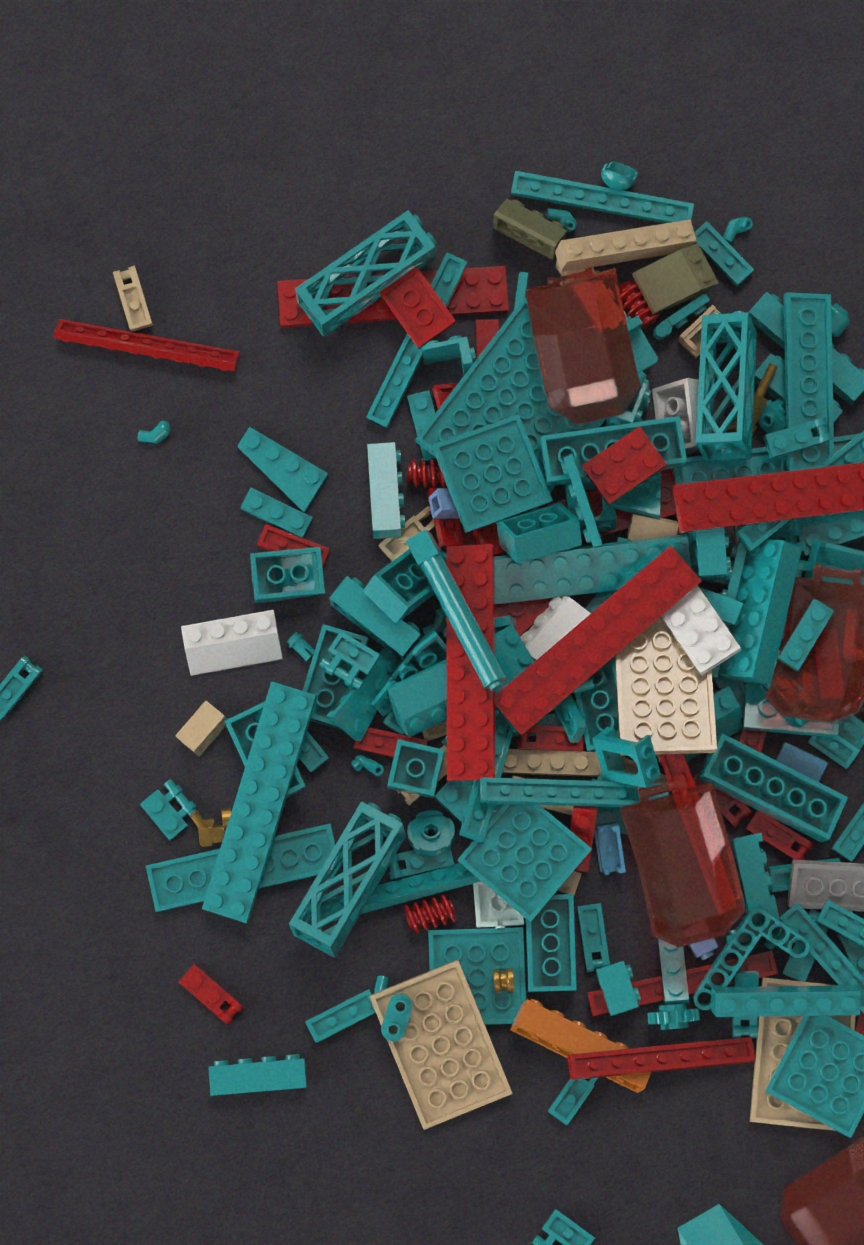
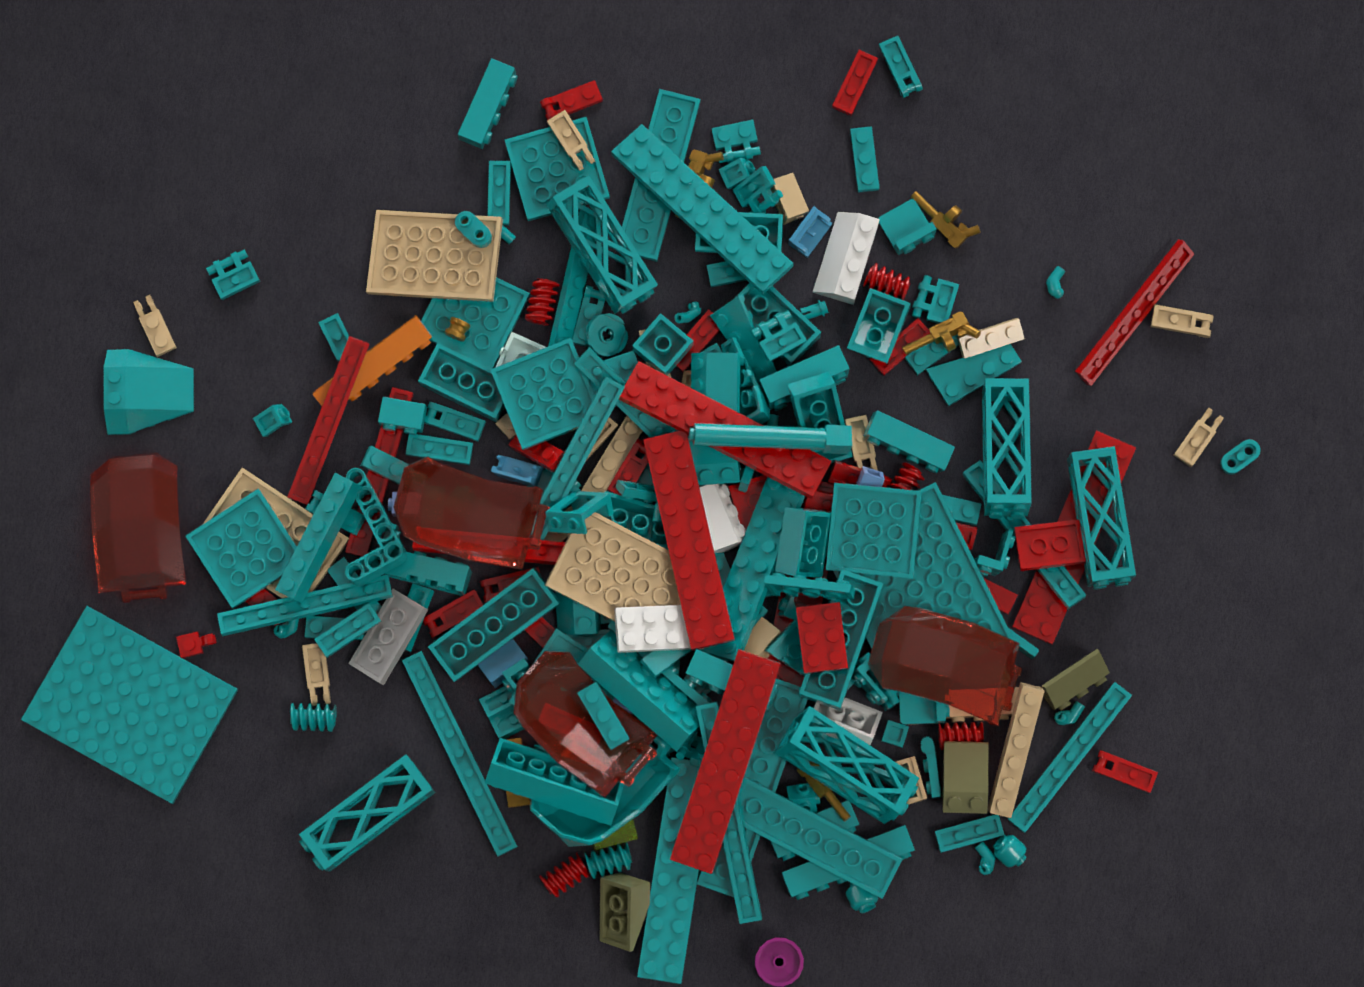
camera: 120 degrees right, 0 degrees up
teal hair [601,162,638,190] -> none
teal gear [647,1003,700,1030] -> none
teal plate [763,417,832,459] -> none
none -> teal bracket [253,404,292,437]
none -> teal plate [406,434,473,465]
none -> teal bracket [502,658,530,692]
none -> teal plate [505,117,610,221]
none -> tan hinge [547,110,595,171]
none -> teal bracket [719,158,755,189]
none -> teal plate [732,166,783,213]
none -> dark azure hinge [788,206,832,258]
none -> red plate [832,50,878,116]
none -> teal plate [850,126,879,192]
none -> red piece [863,263,910,301]
none -> teal bracket [879,199,937,255]
none -> teal plate [881,720,909,748]
none -> pearl gold piece [902,312,981,355]
none -> pearl gold piece [911,191,981,248]
none -> teal plate [912,275,959,324]
none -> tan plate [957,318,1025,358]
none -> teal piece [982,378,1031,519]
none -> teal head [993,835,1026,867]
none -> red plate [1092,750,1158,793]
none -> tan hinge [1173,408,1224,467]
none -> teal plate [1220,439,1260,475]

